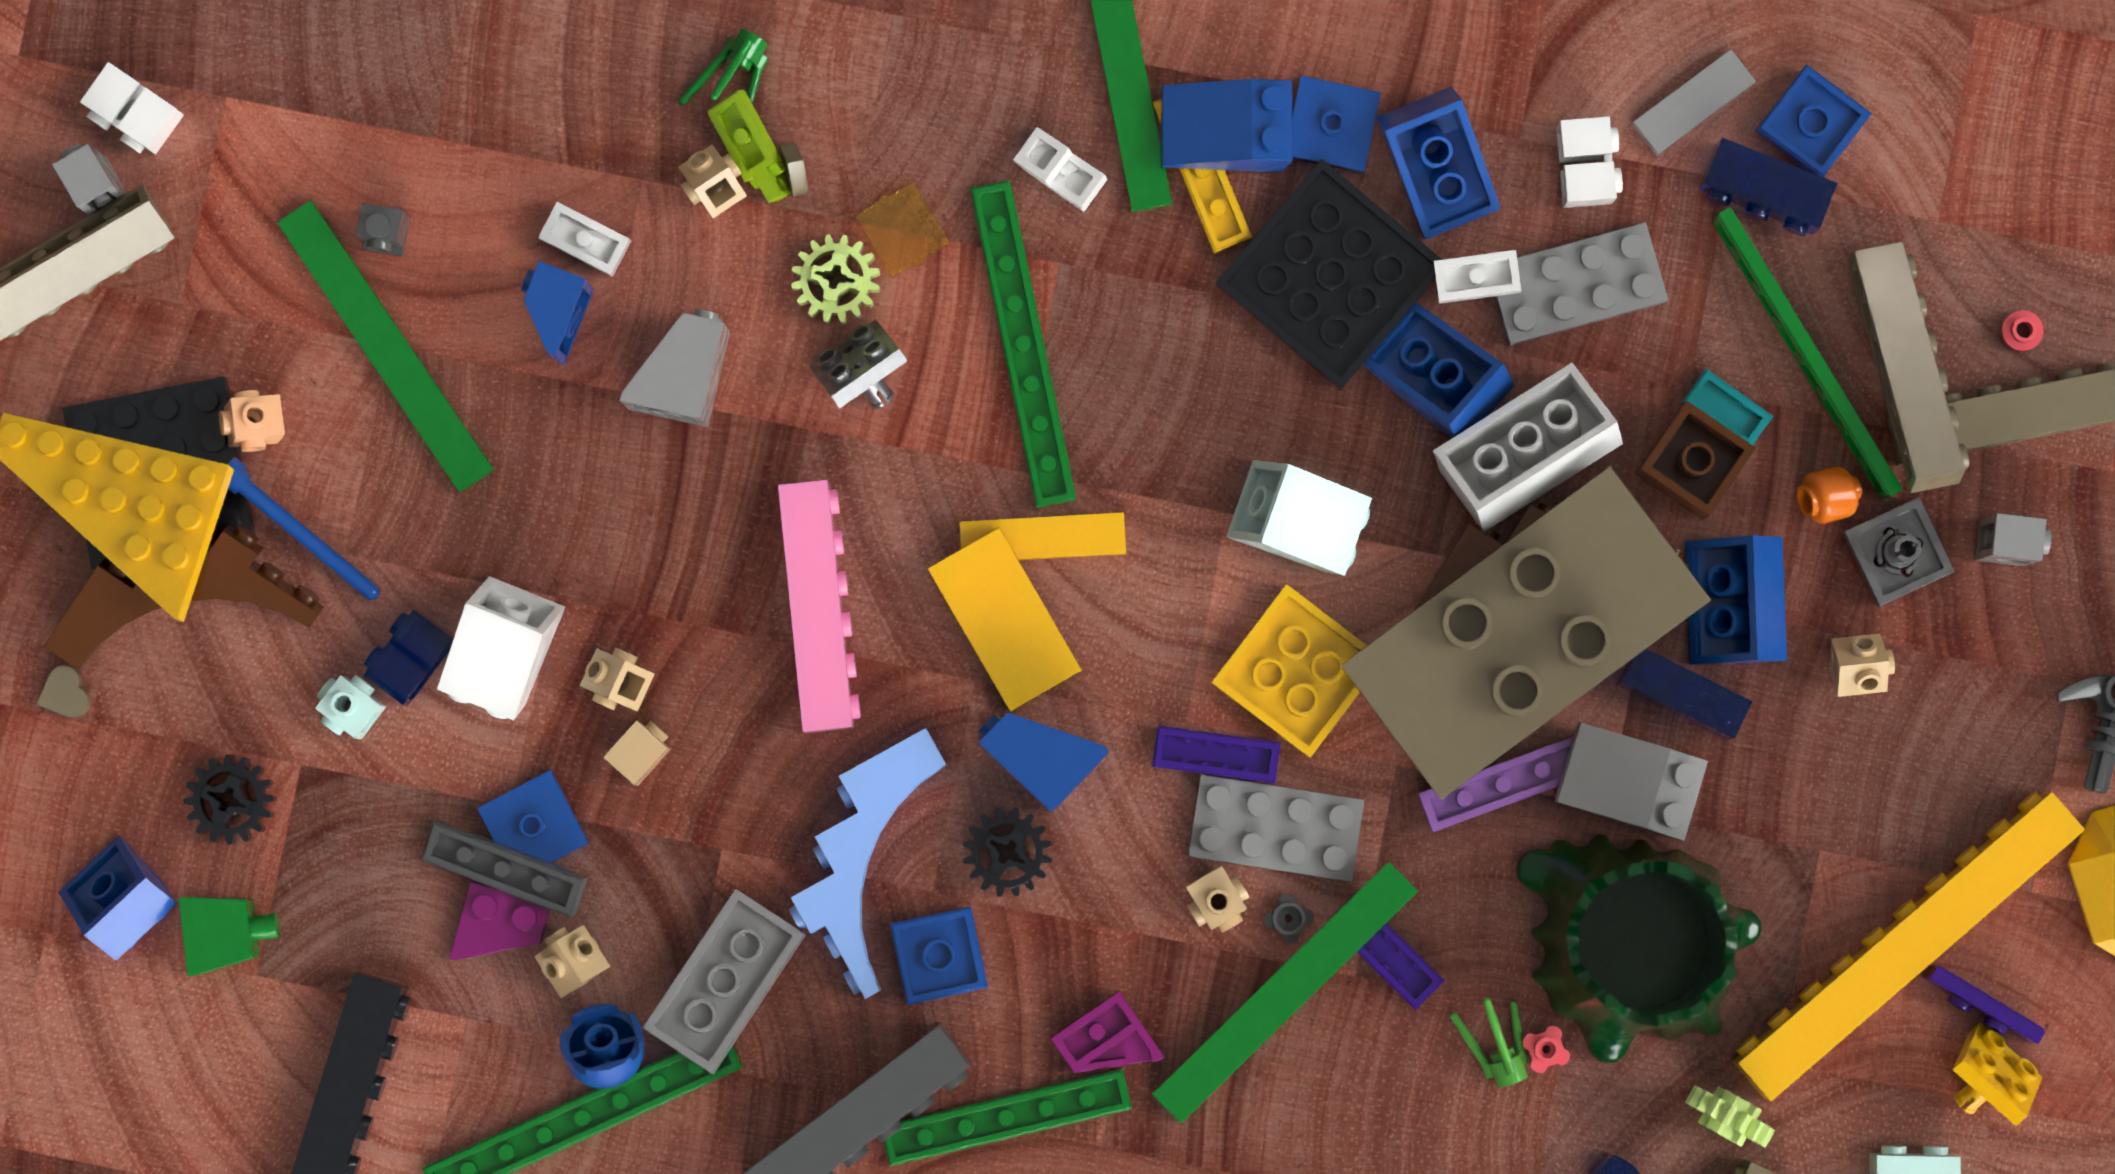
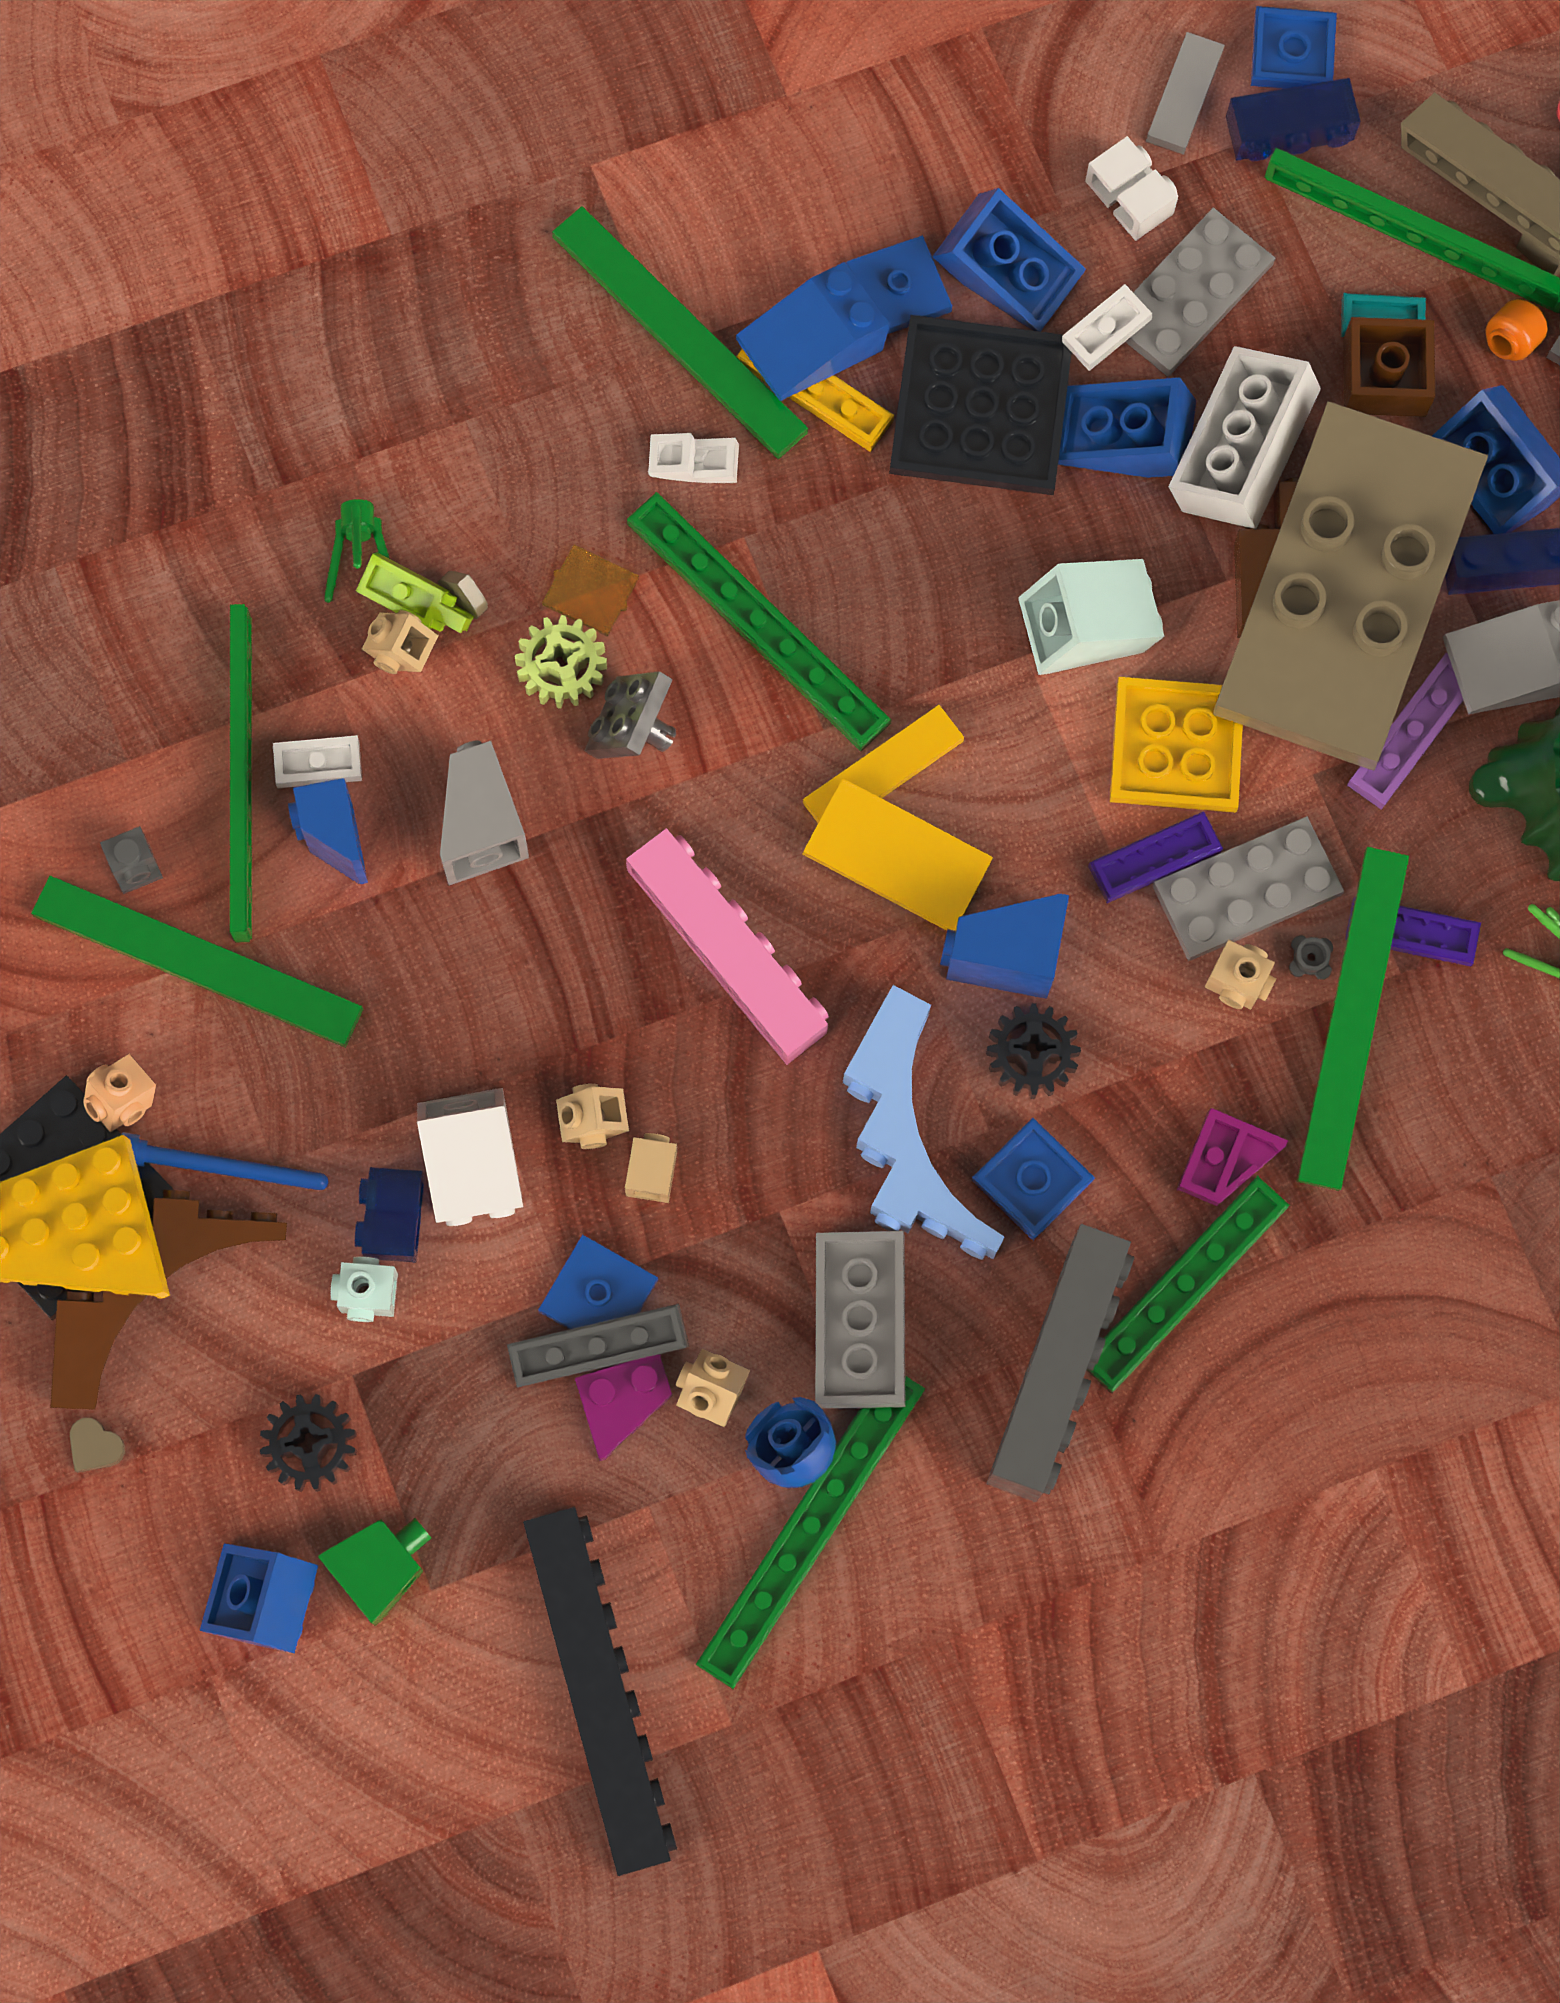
camera: 40 degrees left, 10 degrees down
none -> green tile [230,604,252,943]

